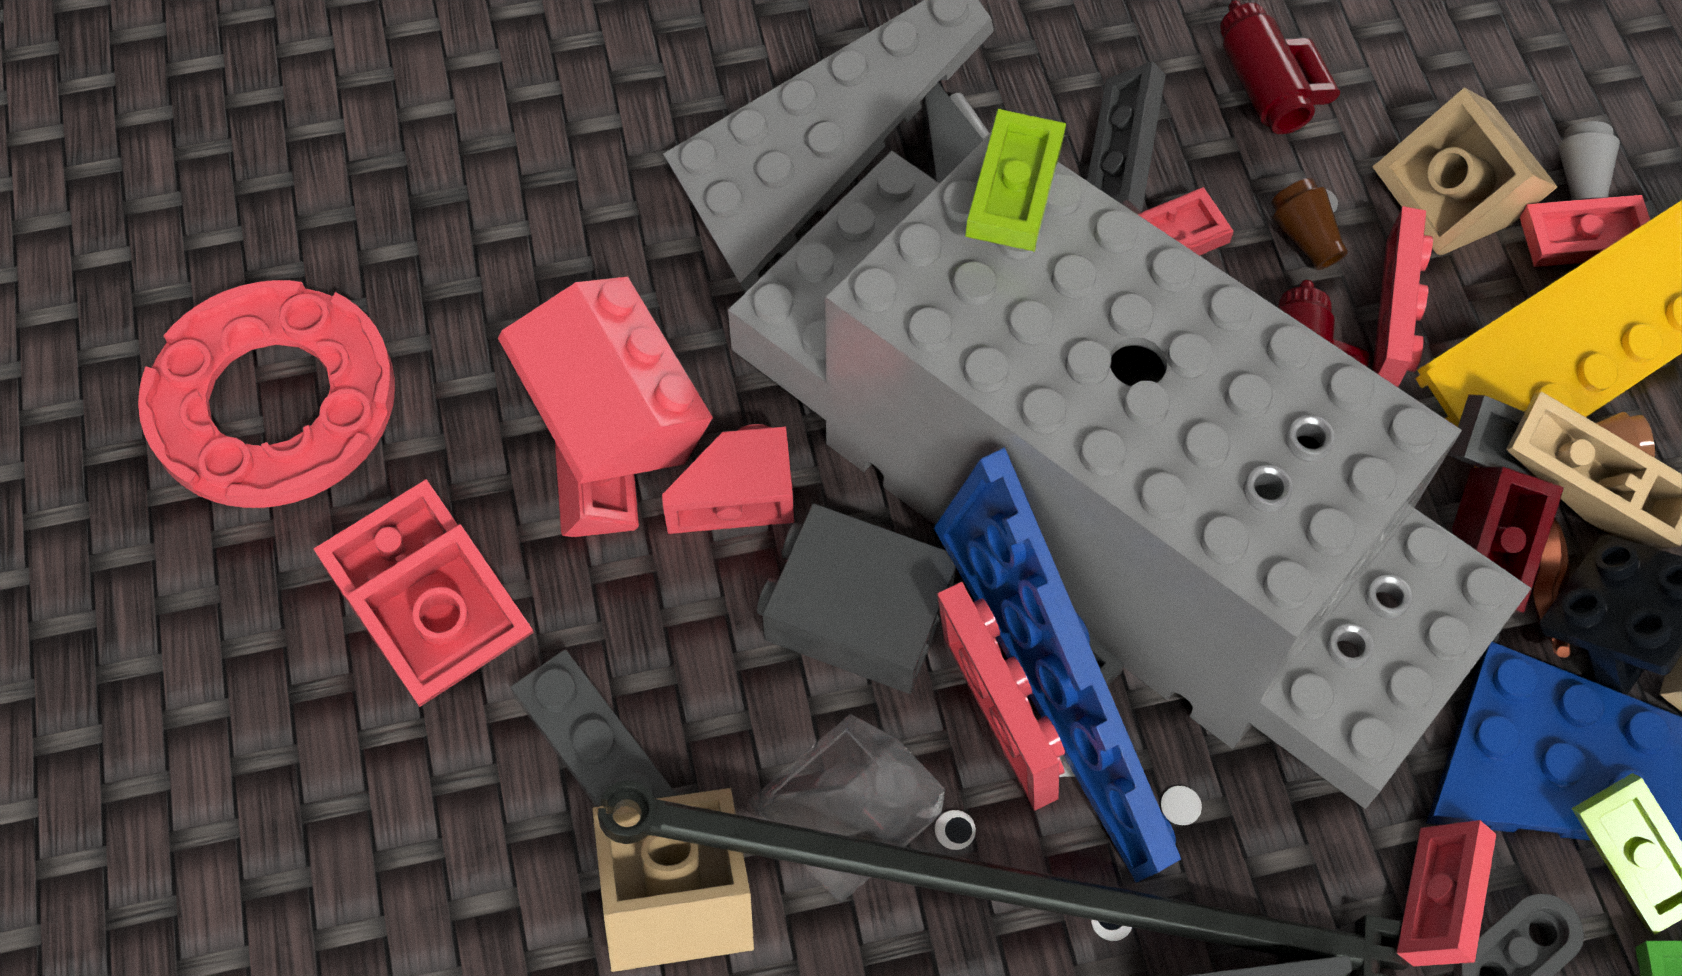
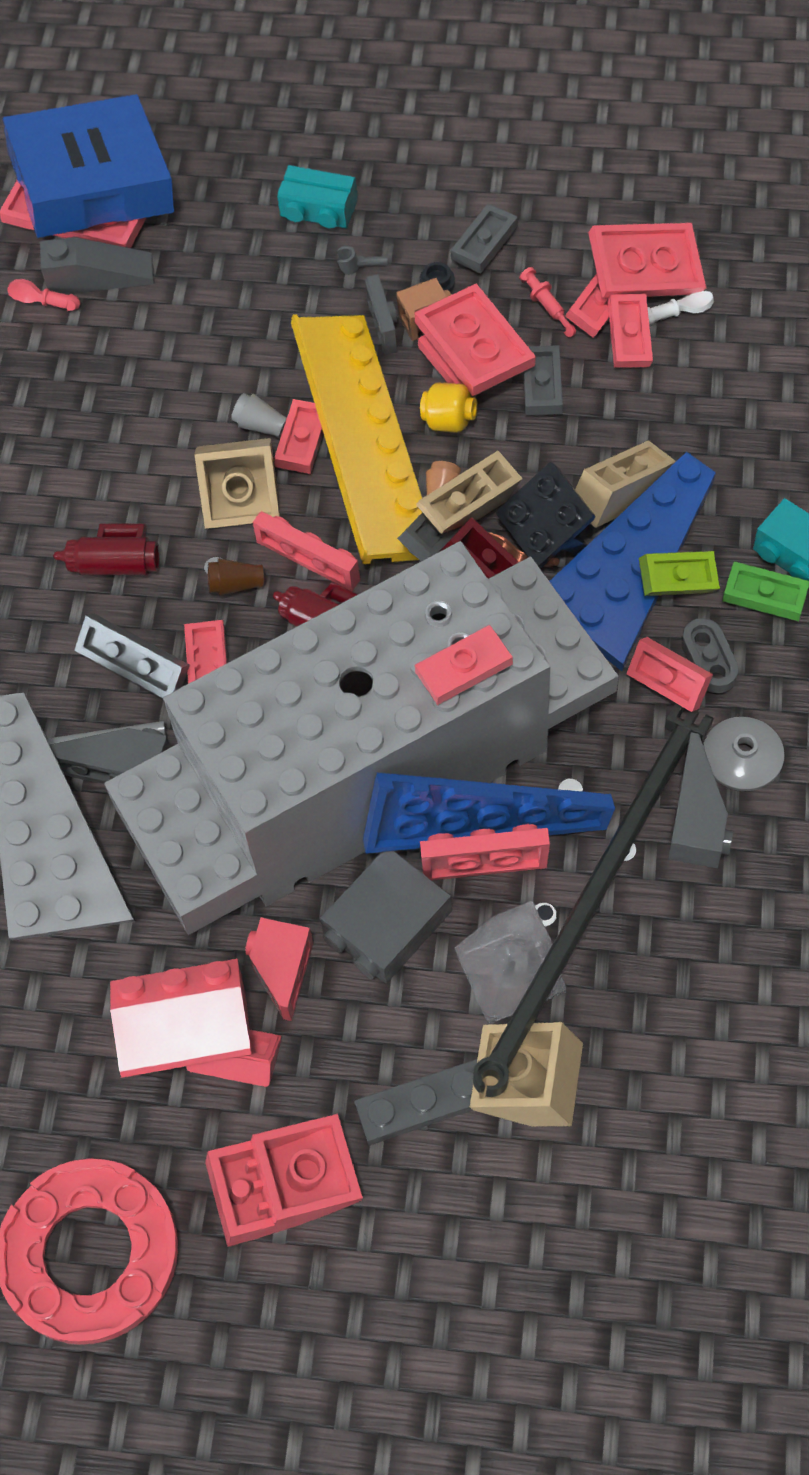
camera: 65 degrees left, 0 degrees up
lime plate [965,109,1066,252] -> none
none -> coral plate [415,625,513,705]

